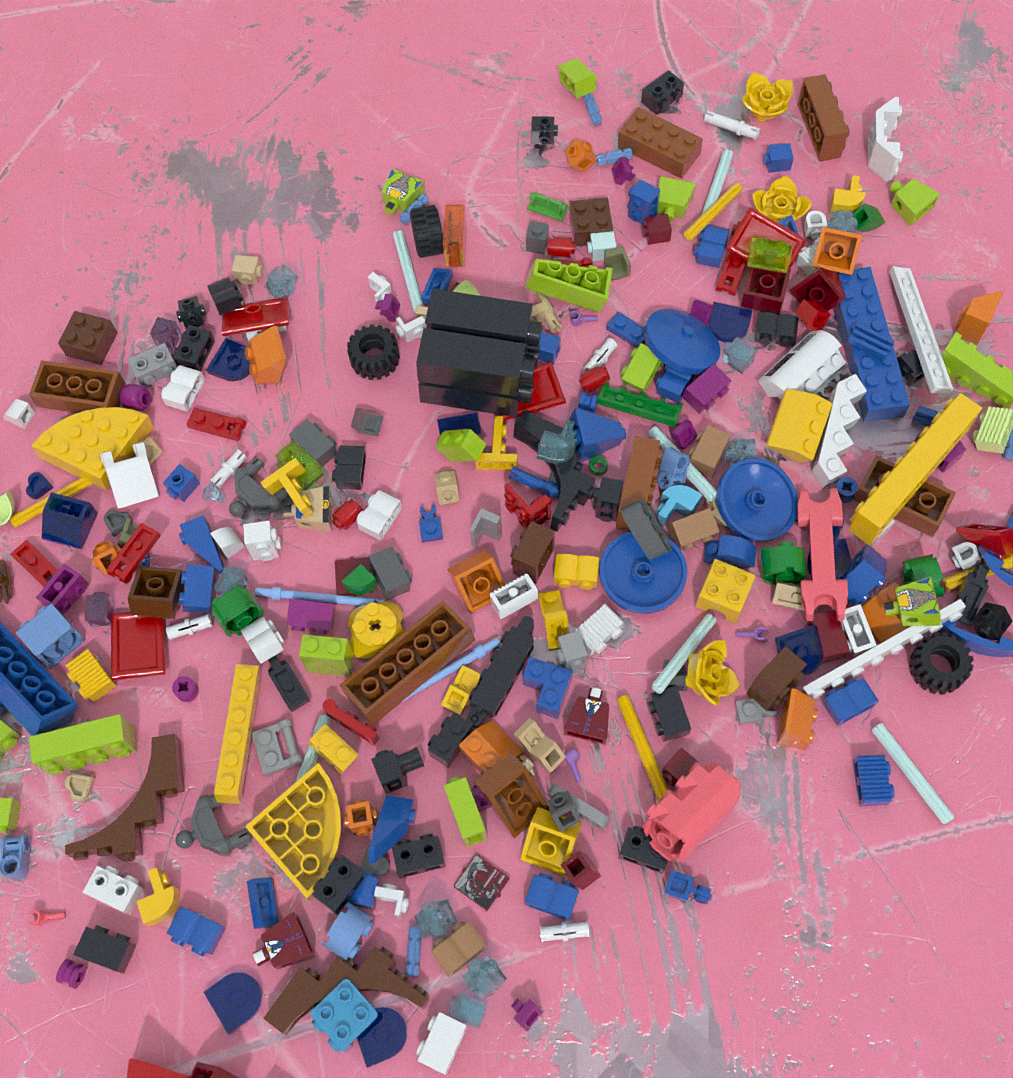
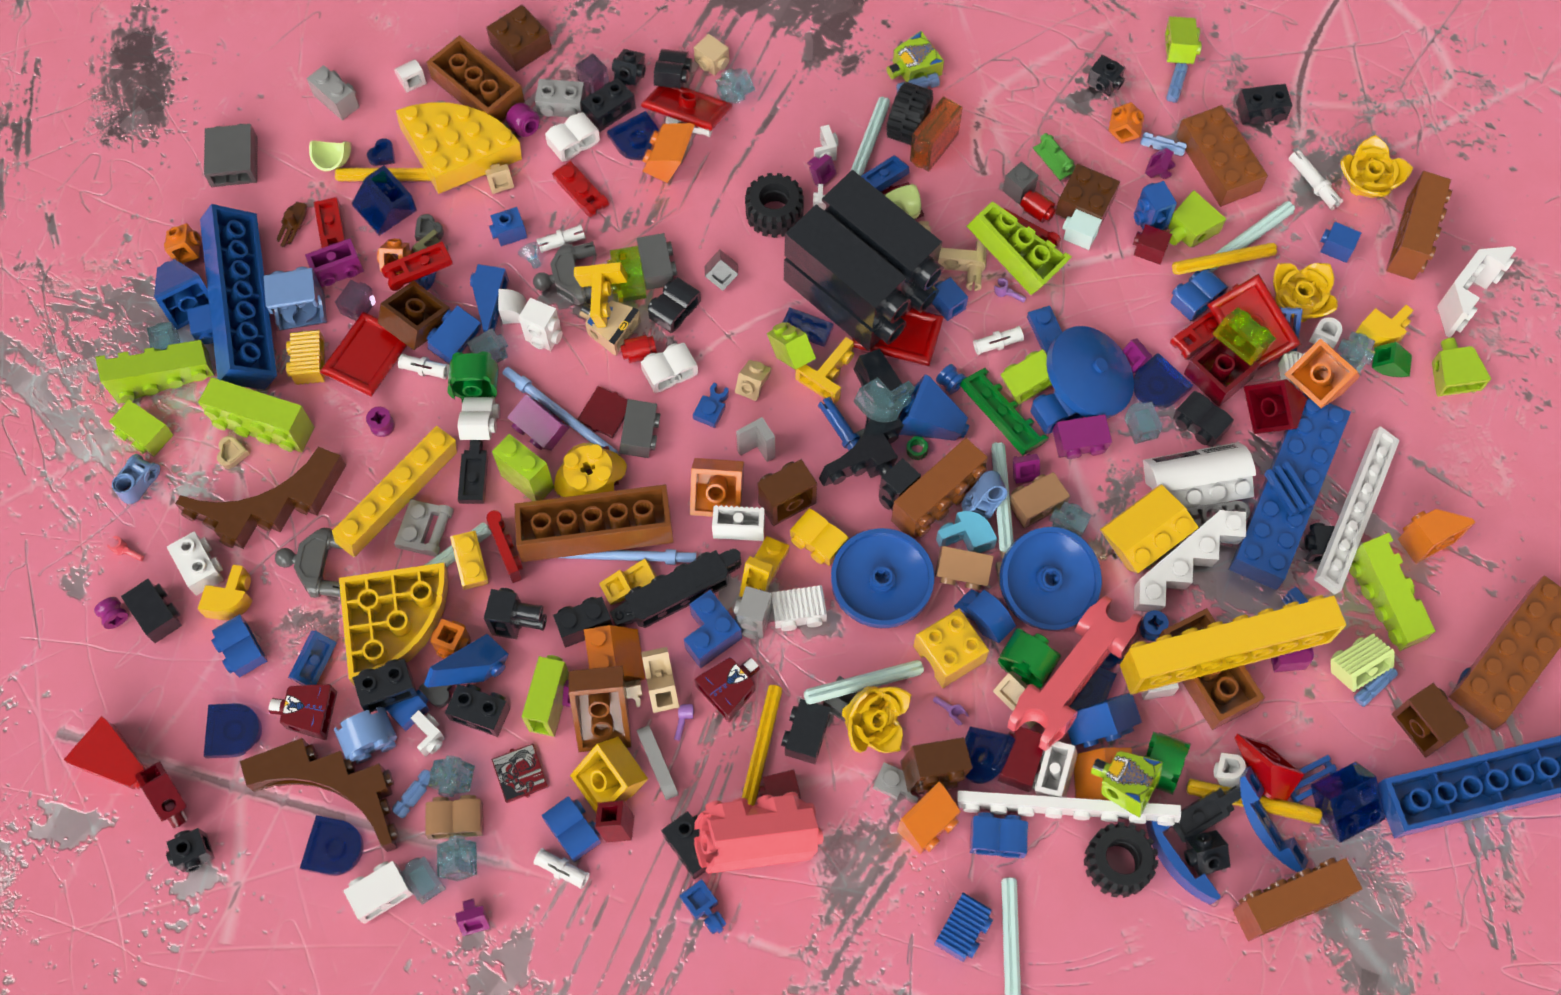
camera: 30 degrees right, 0 degrees up
white flag [100,442,159,509] -> none
dark azure bracket [309,979,378,1053] -> none
green brick [342,564,378,595] -> none
red bracket [504,483,551,528] -> none
dark grey brick [547,791,582,832] -> none
red brick [579,365,611,392] -> none
olive panel [604,246,631,281] -> none
dark grey beam [621,499,671,560] -> none
red brick [795,299,831,331] -> none

